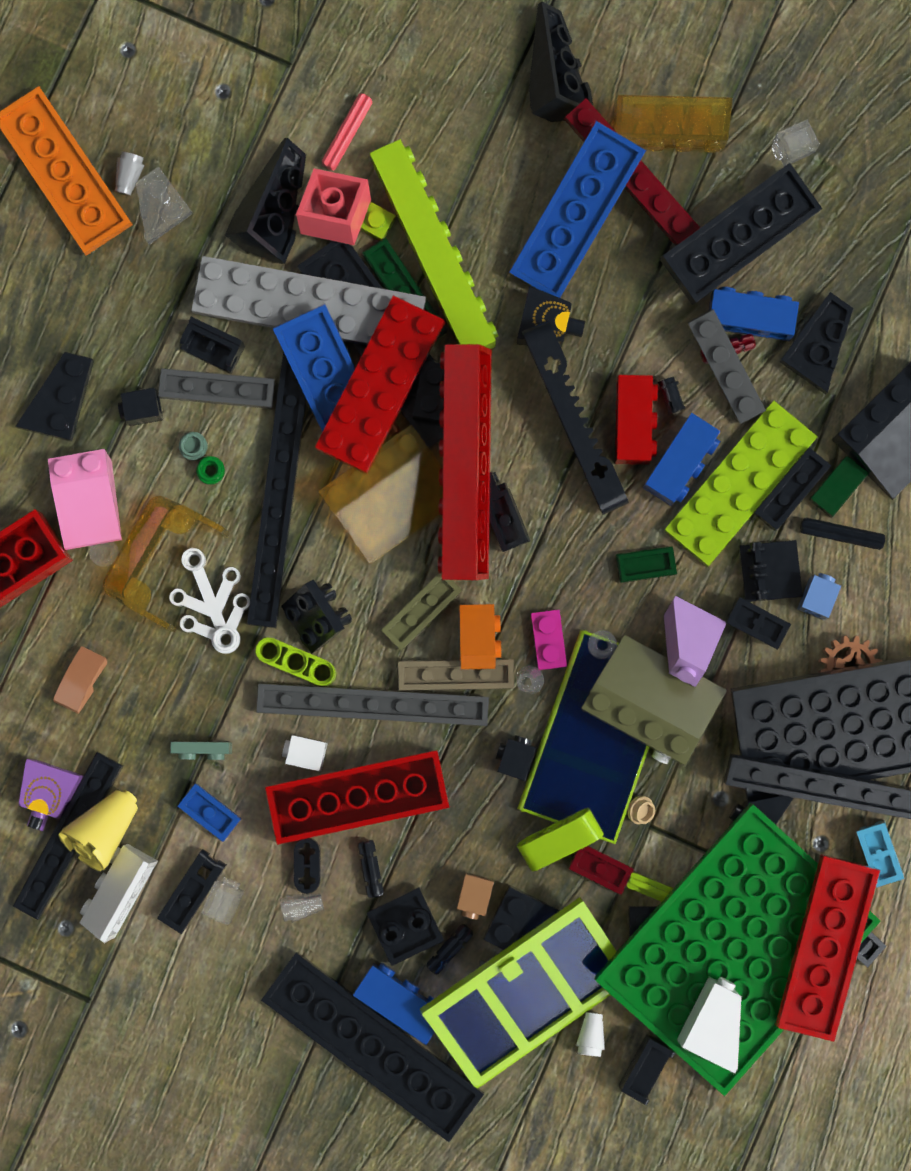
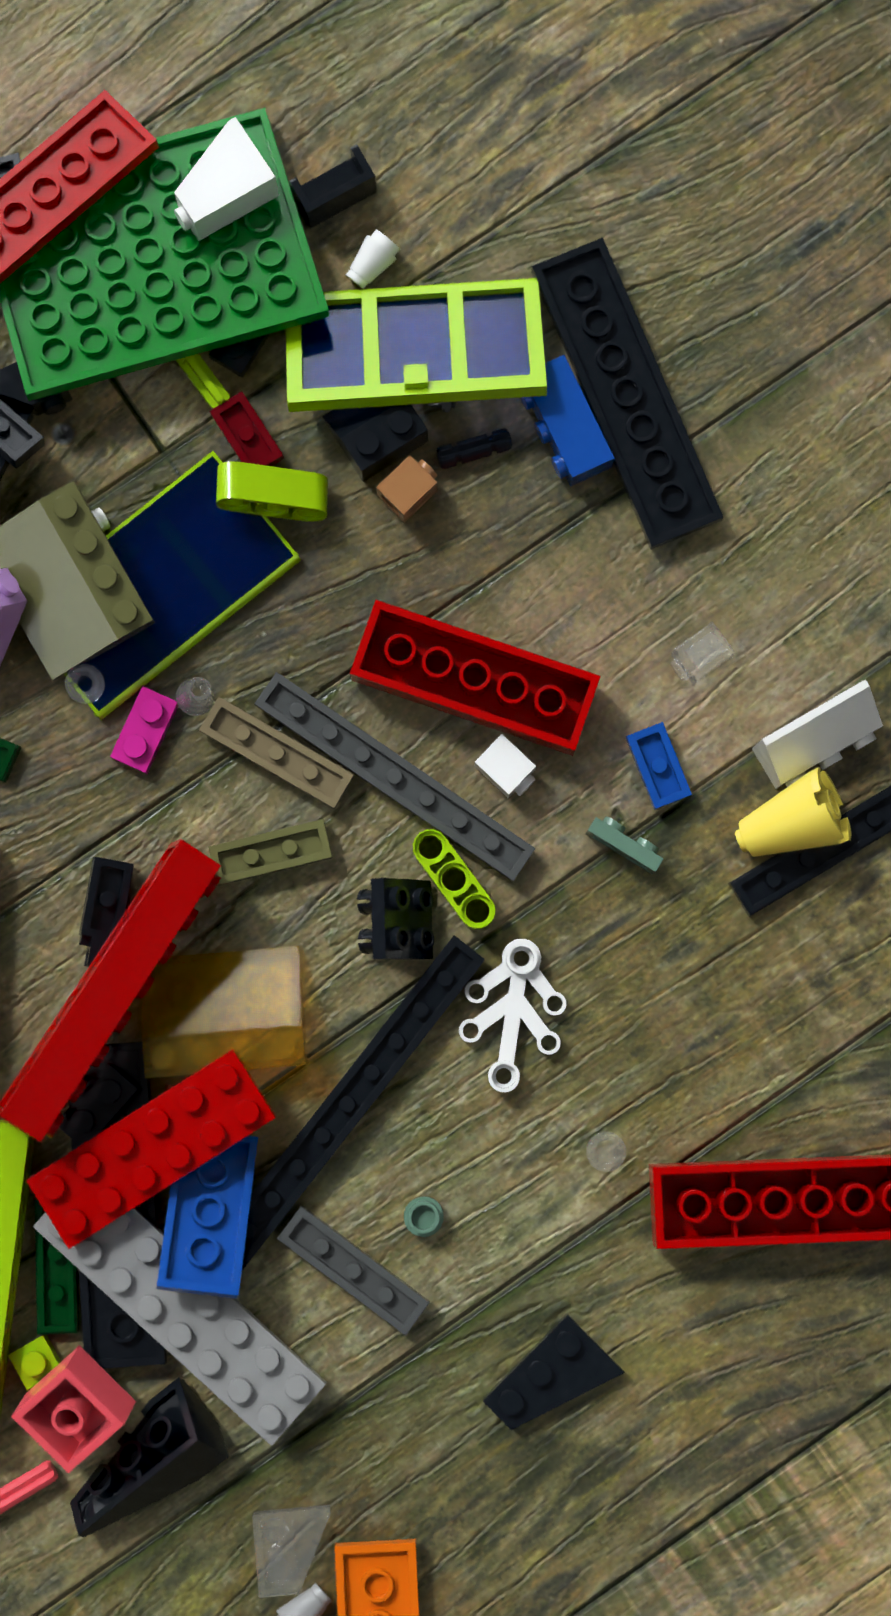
camera: 150 degrees left, 0 degrees up
medium lavender torso [19,759,84,831] -> none
bright pink slope [48,449,122,550] -> none
nougat slope [53,646,107,714] -> none
clear yellow windscreen [103,496,230,632] -> none
black brick [118,387,164,426] -> none
black plate [157,849,227,934] -> none
black hinge [179,316,245,374] -> none
green plate [196,456,225,485] -> none
clear cone [279,893,324,923] -> none
black beam [294,838,321,894] -> none
black axle [358,840,384,898] -> none
black plate [367,887,444,966] -> none
orange brick [460,604,501,669] -> none
black brick [495,735,536,781] -> none
tan plate [627,795,655,824] -> none

